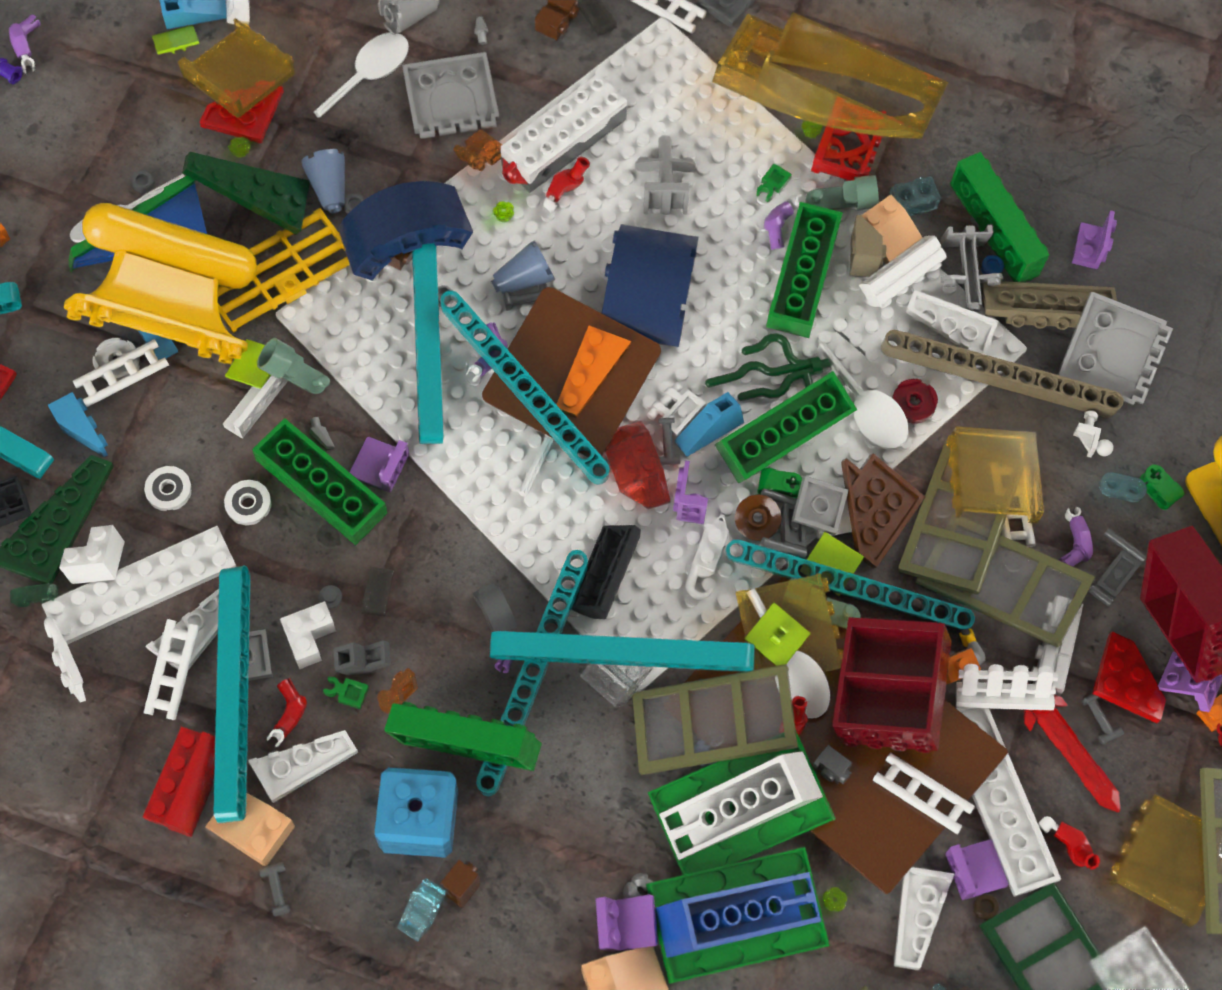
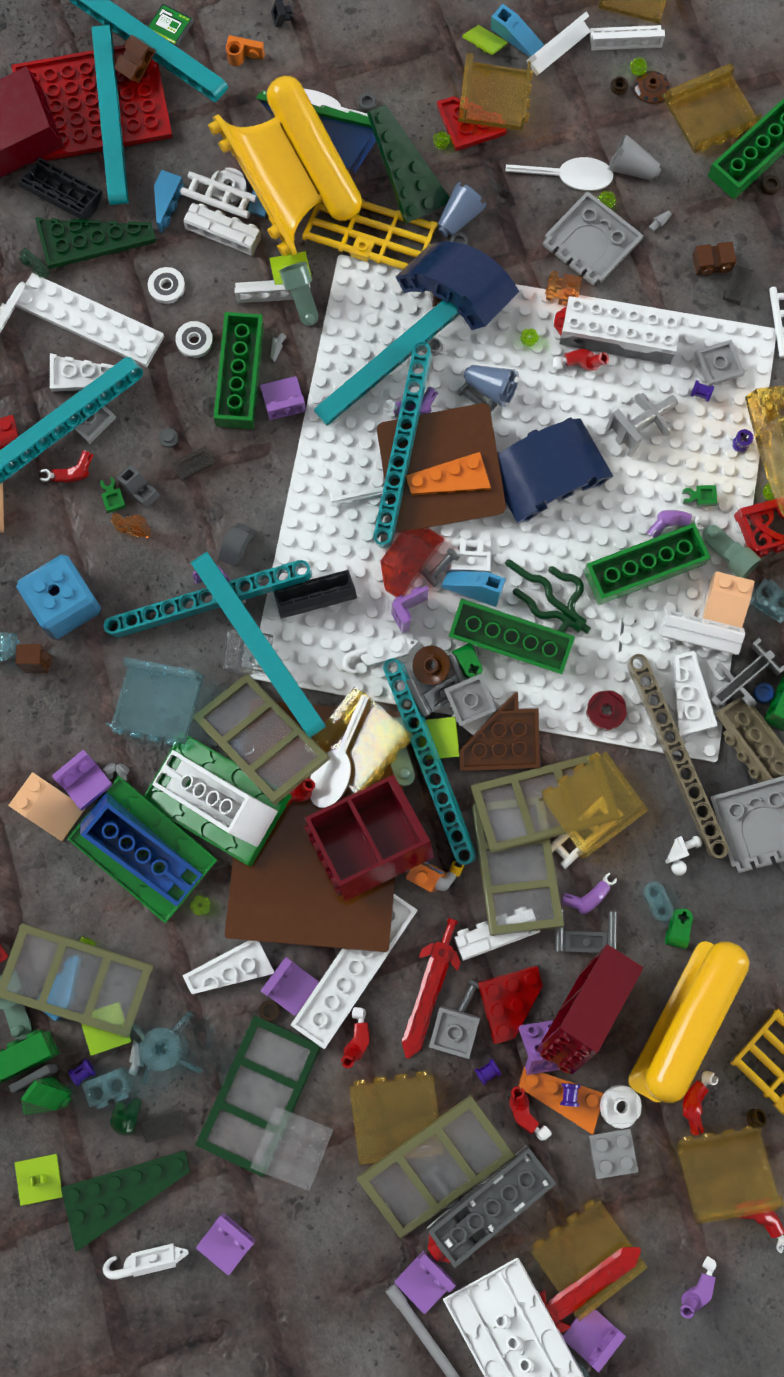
camera: 55 degrees right, 10 degrees up
white brick [59,525,124,584] -> none
white bar [144,619,199,720] -> none
white wing [248,730,358,803] -> none
white brick [280,601,336,669] -> none
green brick [384,702,542,771] -> none
lime piece [744,603,811,666] -> none
dark grey brick [813,745,852,784] -> none
white piece [817,343,909,449] -> none
dark tan slope [850,215,886,277] -> none
white bar [873,753,975,834] -> none
white fence [956,664,1058,710] -> none
none -> clear light blue panel [106,657,204,746]
none -> white brick [183,203,261,256]
none -> light grey plate [429,1006,480,1059]
none -> dark purple bush [475,1059,502,1086]
none -> clear neon green plate [598,191,616,208]
none -> dark purple bush [690,380,714,402]
none -> light grey plate [695,339,745,386]
none -> dark purple bush [732,429,754,452]

